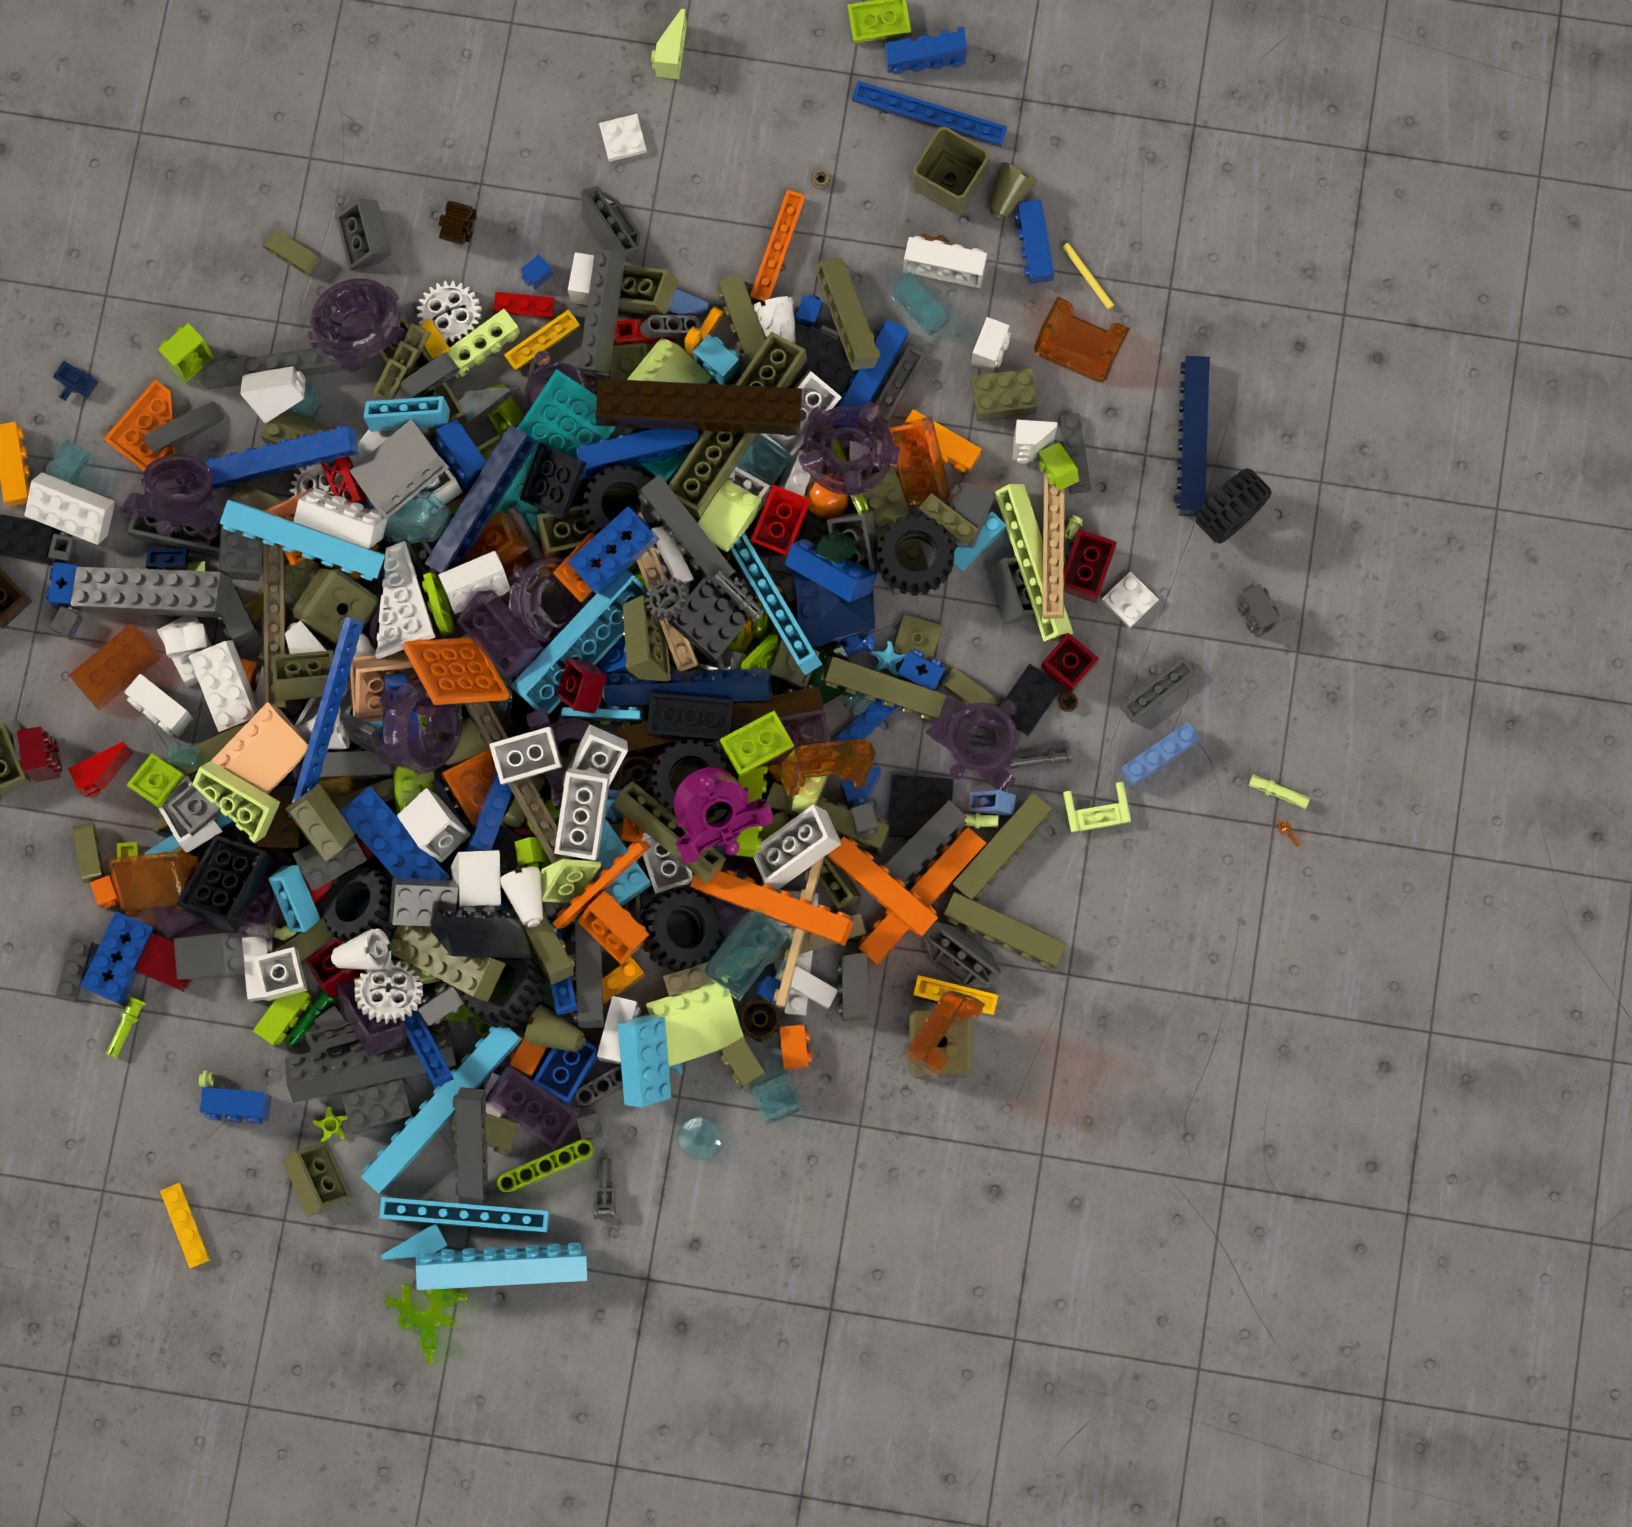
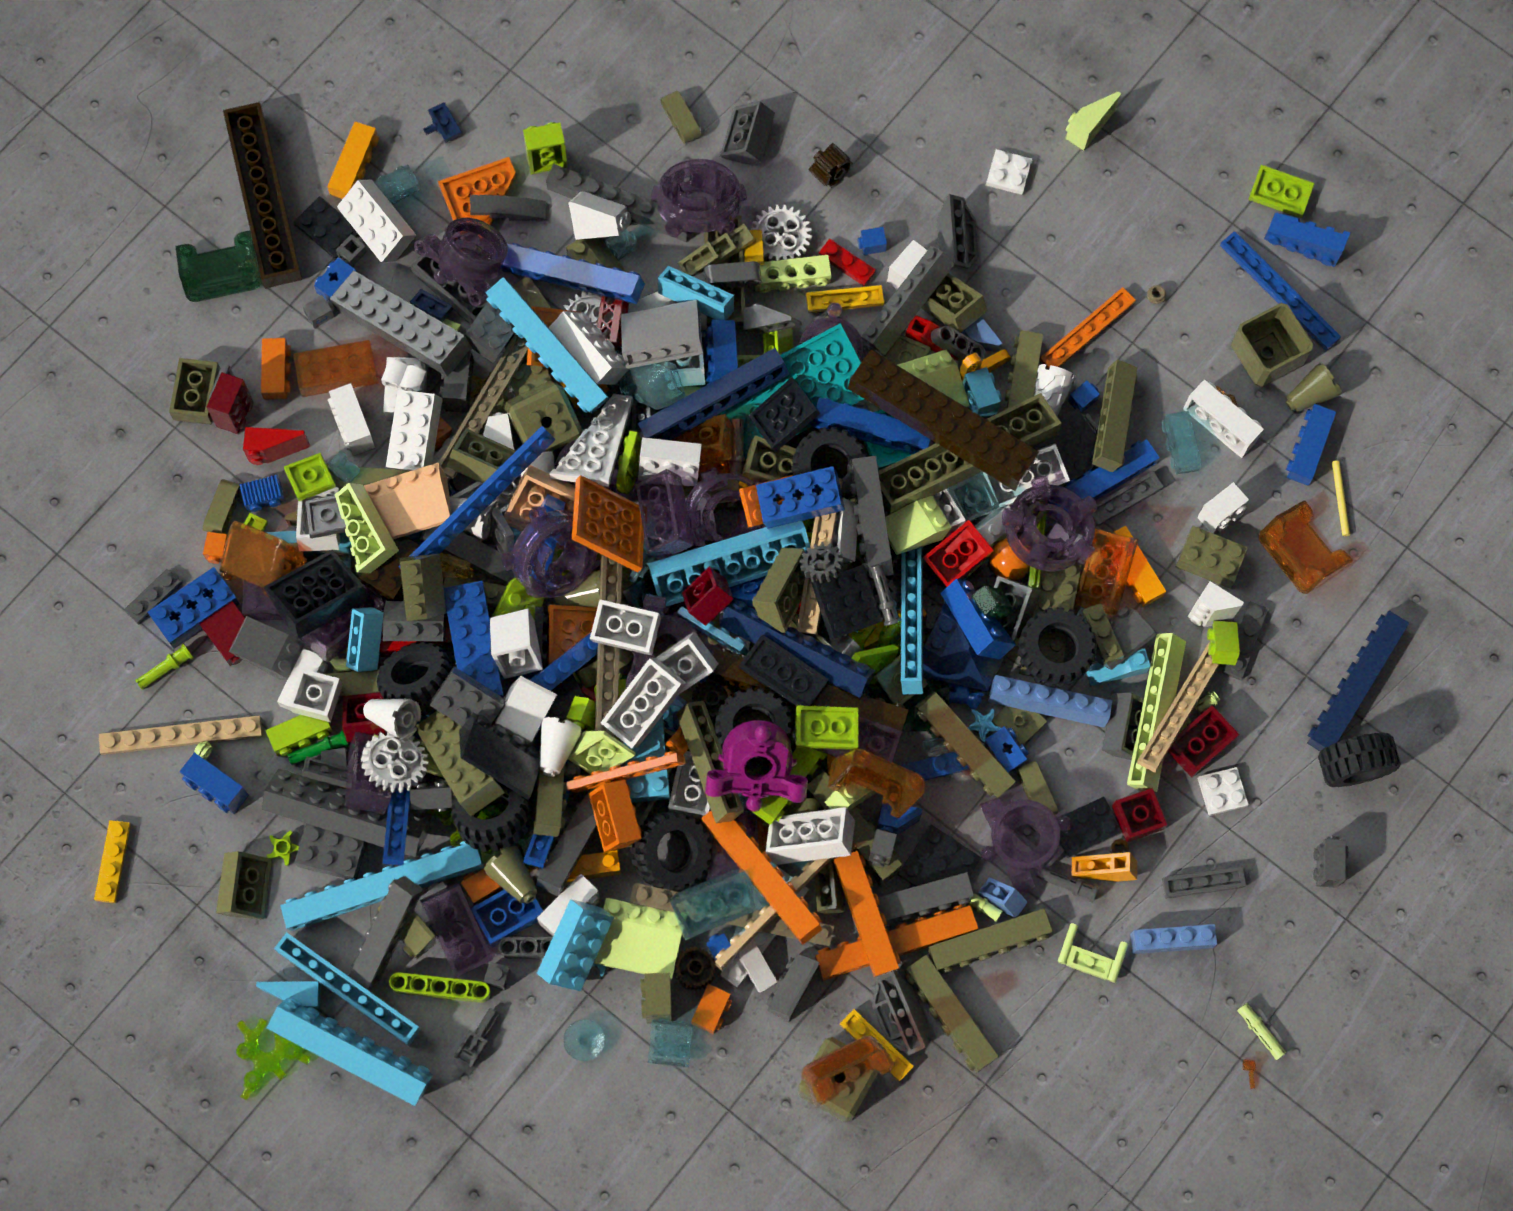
camera: 25 degrees right, 5 degrees down
none -> tan plate [99,716,262,755]
none -> blue brick [240,475,285,512]
none -> orange brick [261,338,291,400]
none -> medium blue brick [988,675,1112,728]
none -> light orange slope [1071,852,1138,882]

